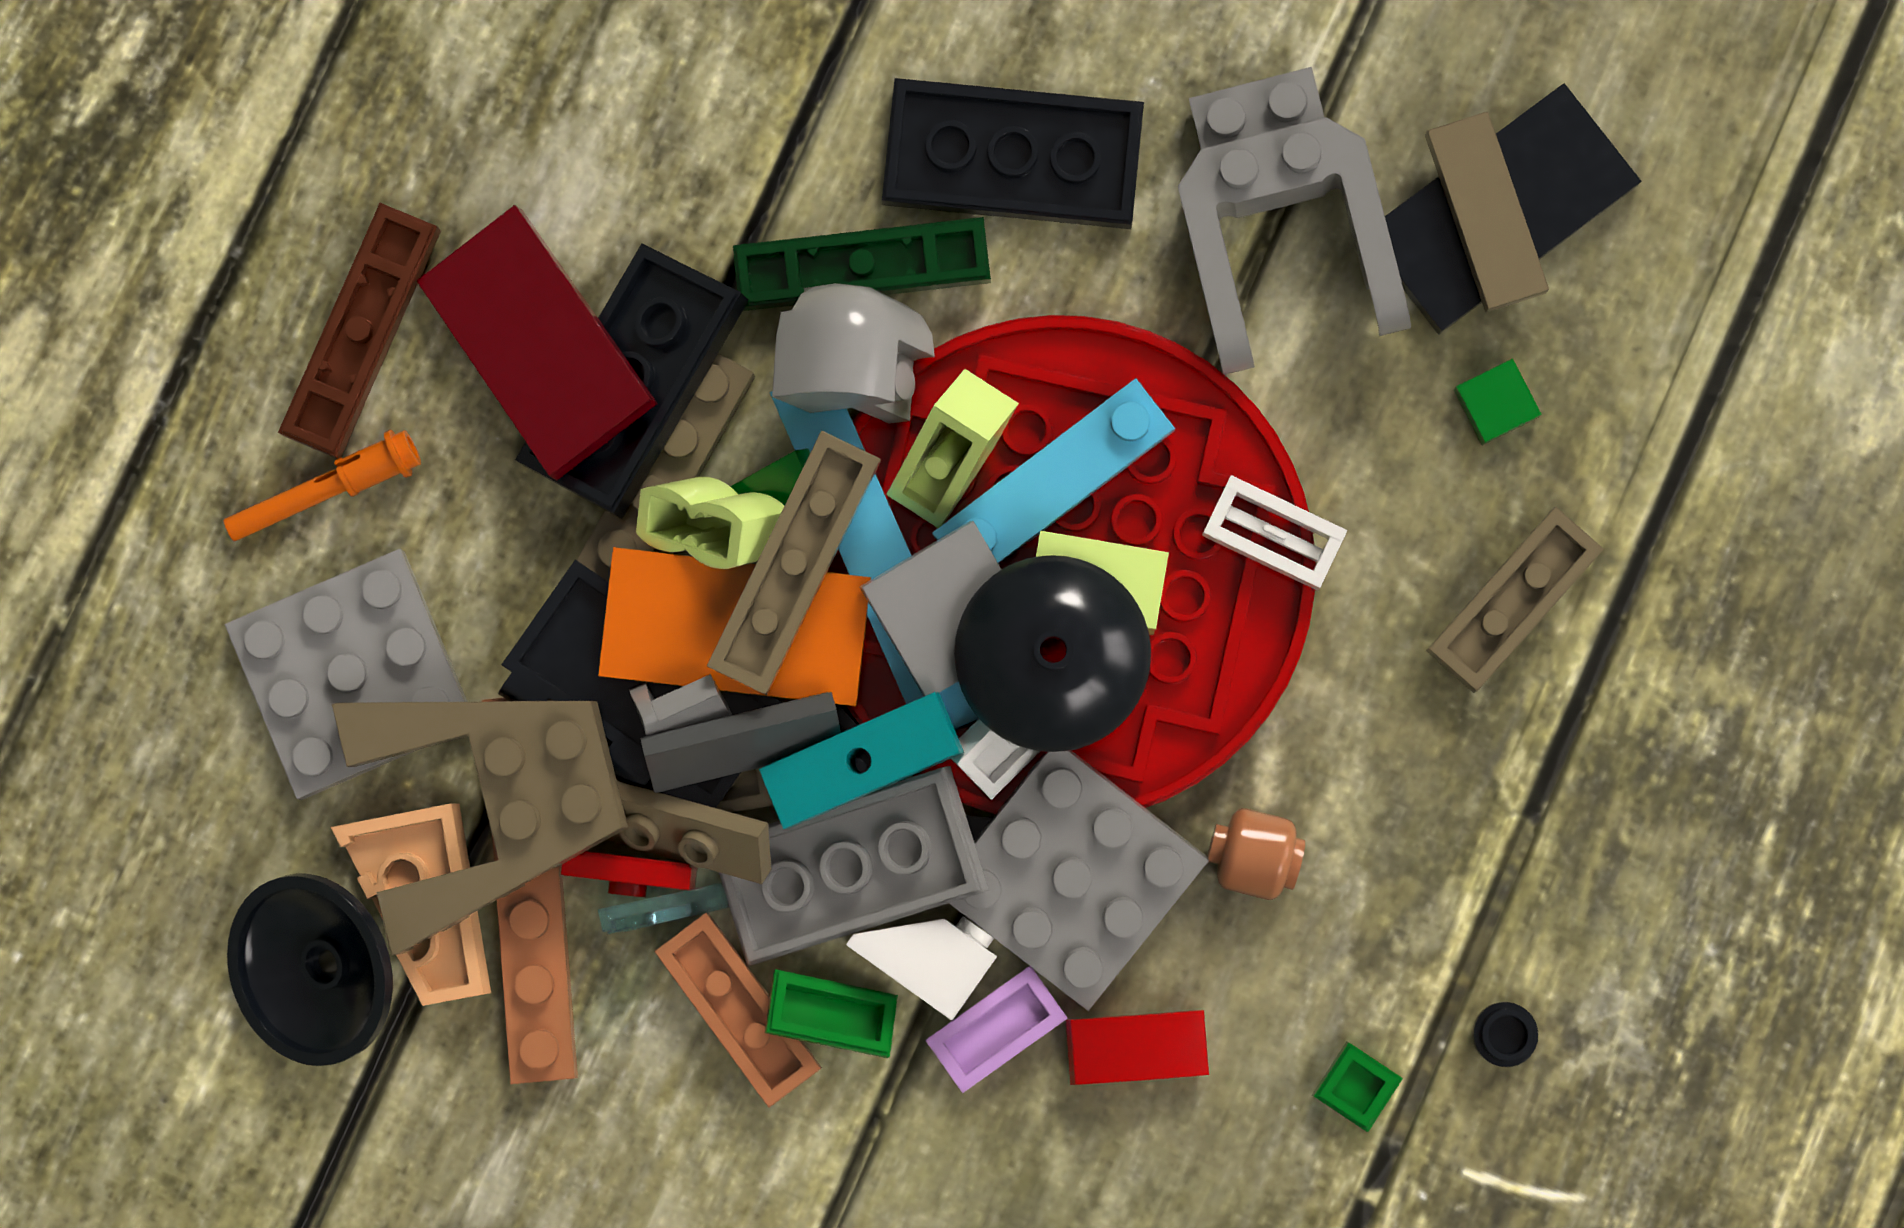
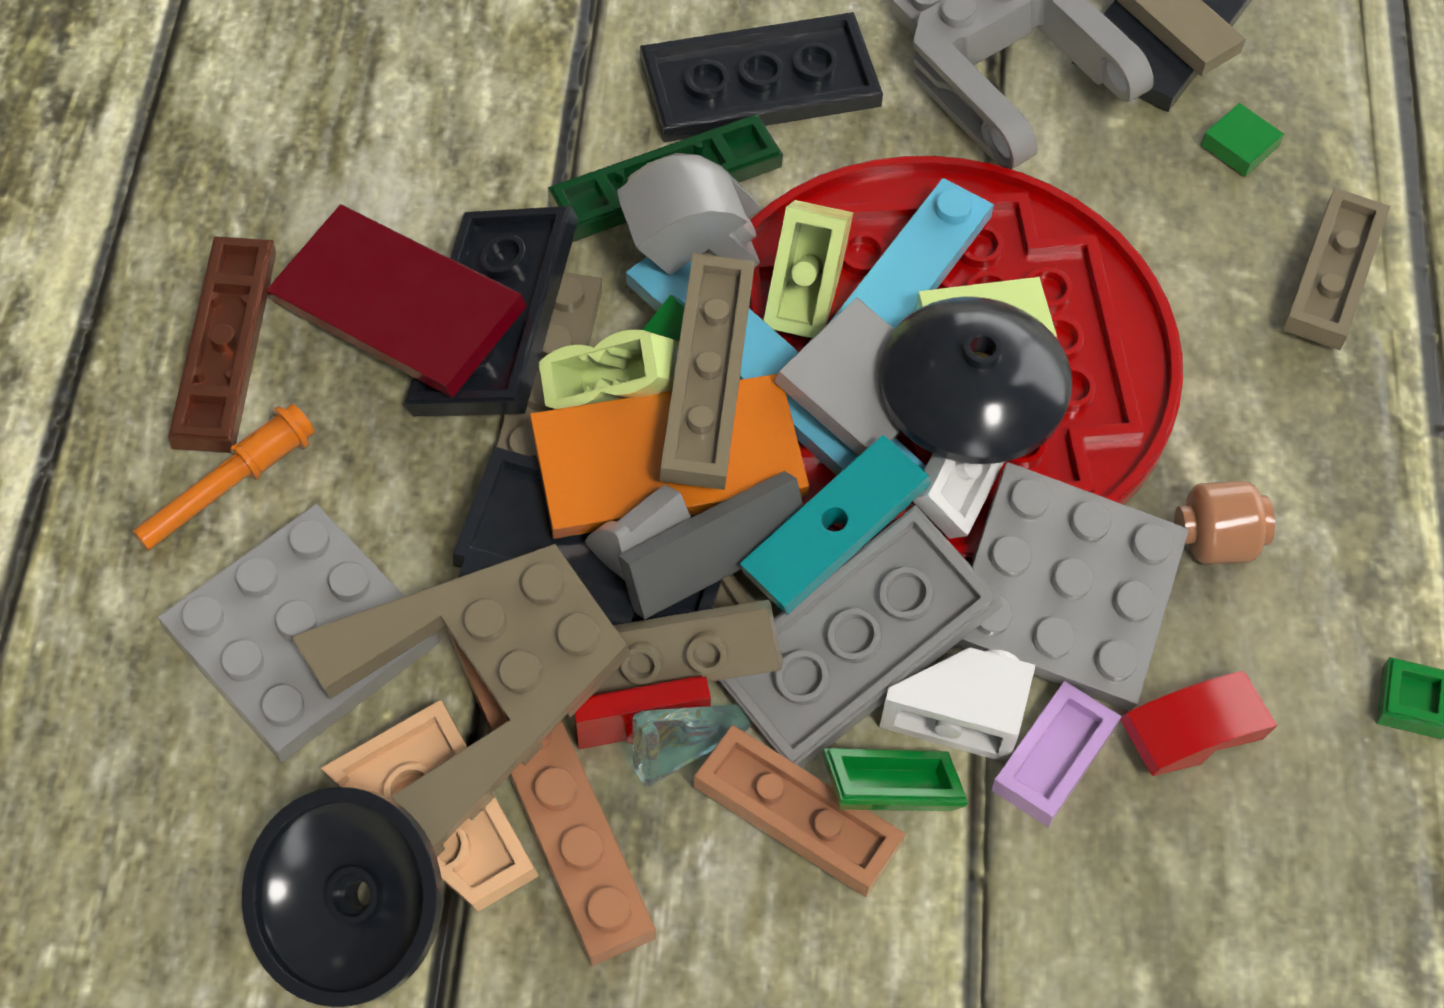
camera: 30 degrees left, 25 degrees down
white tile [1202,475,1347,591] -> none

